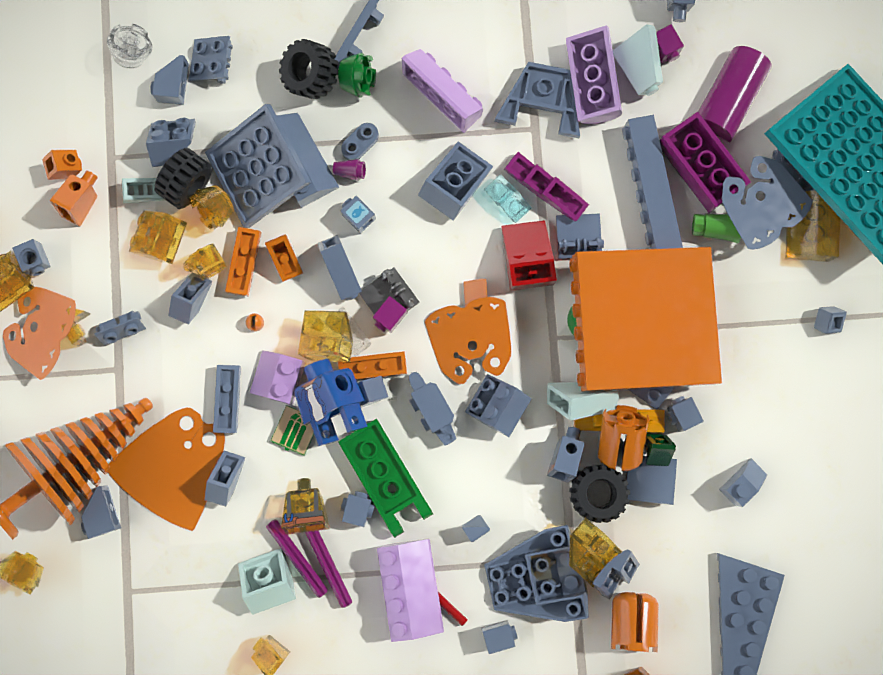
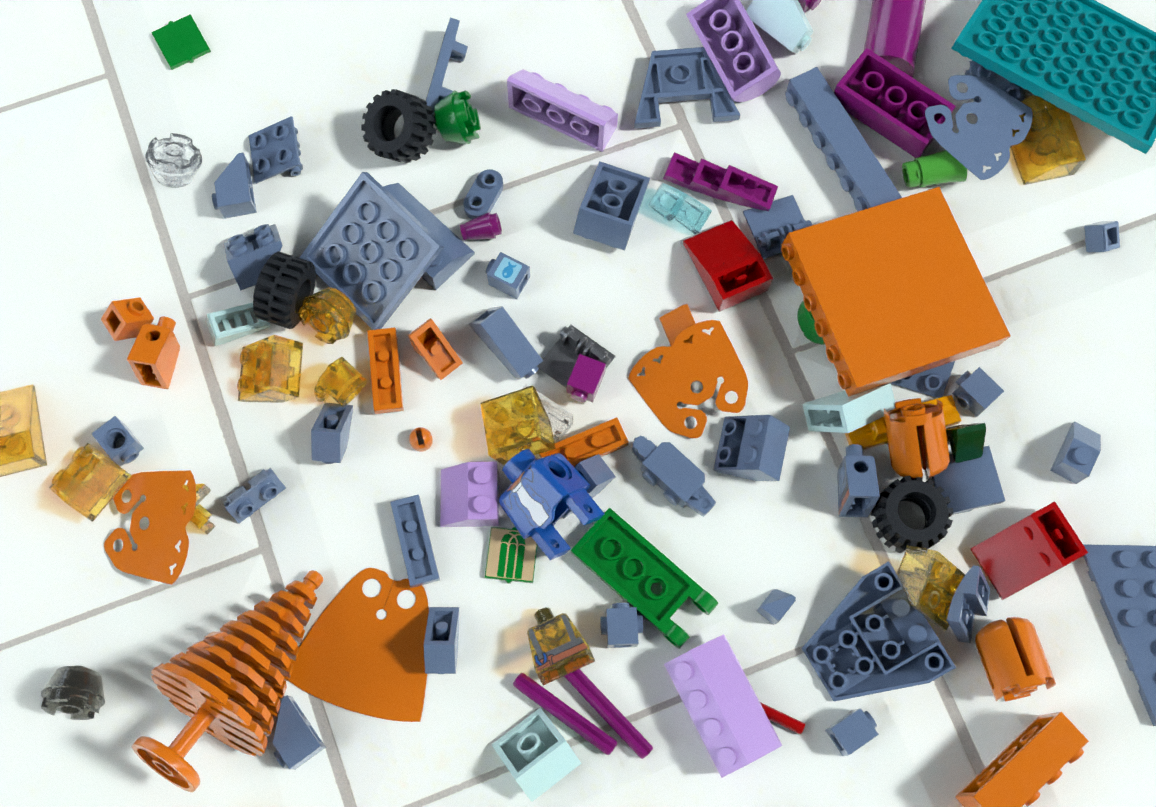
camera: 15 degrees left, 10 degrees down
none -> red slope [970,501,1088,600]

